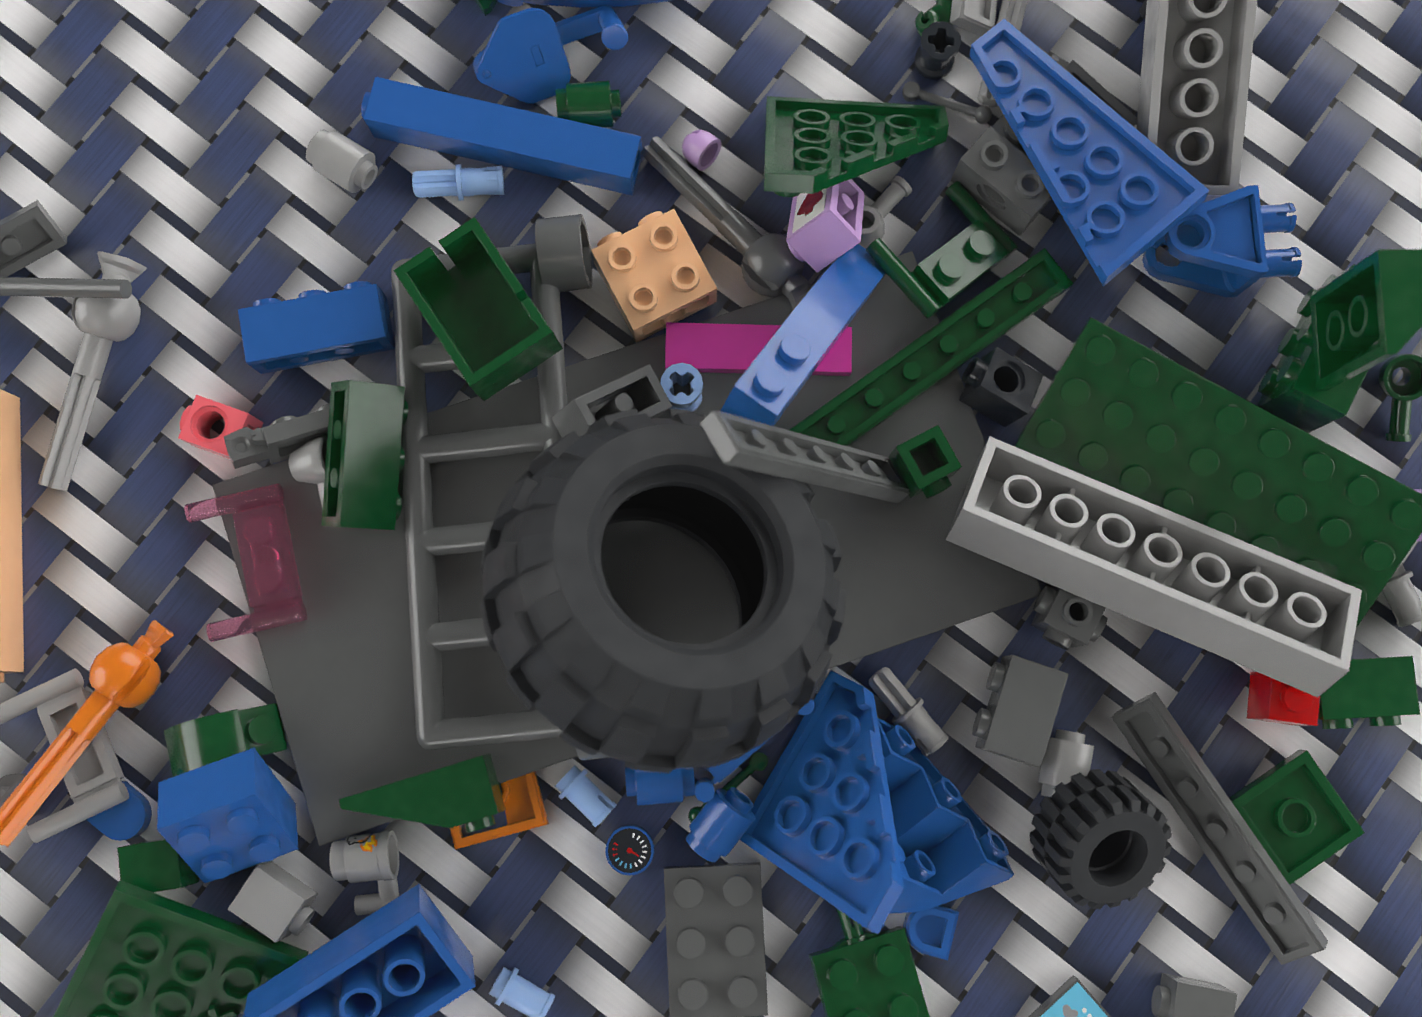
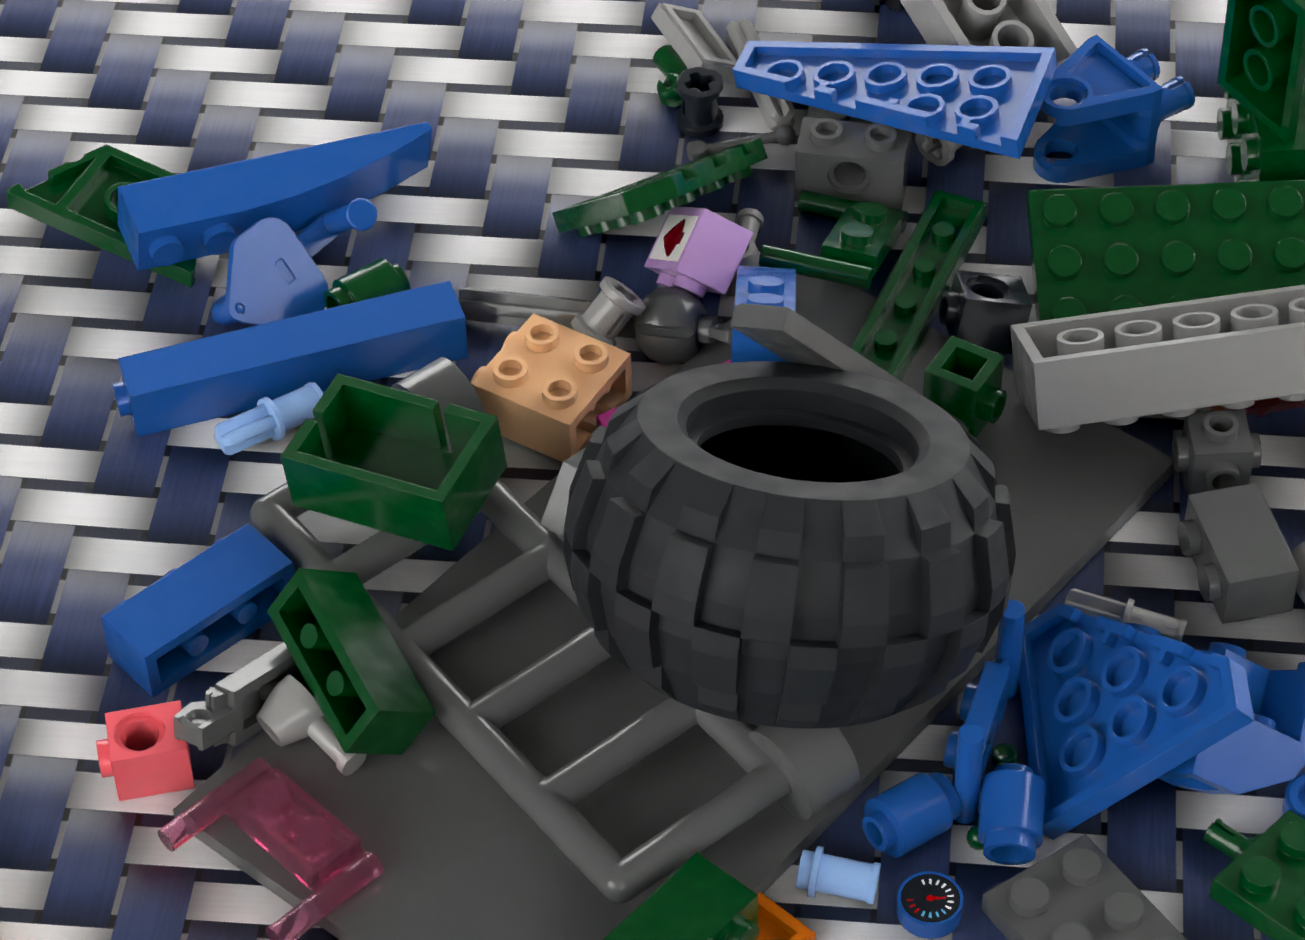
camera: 30 degrees left, 35 degrees down
light grey brick [306,129,378,193] -> none
lavender hinge [682,129,721,171] -> none
none -> light grey bush [571,276,646,347]

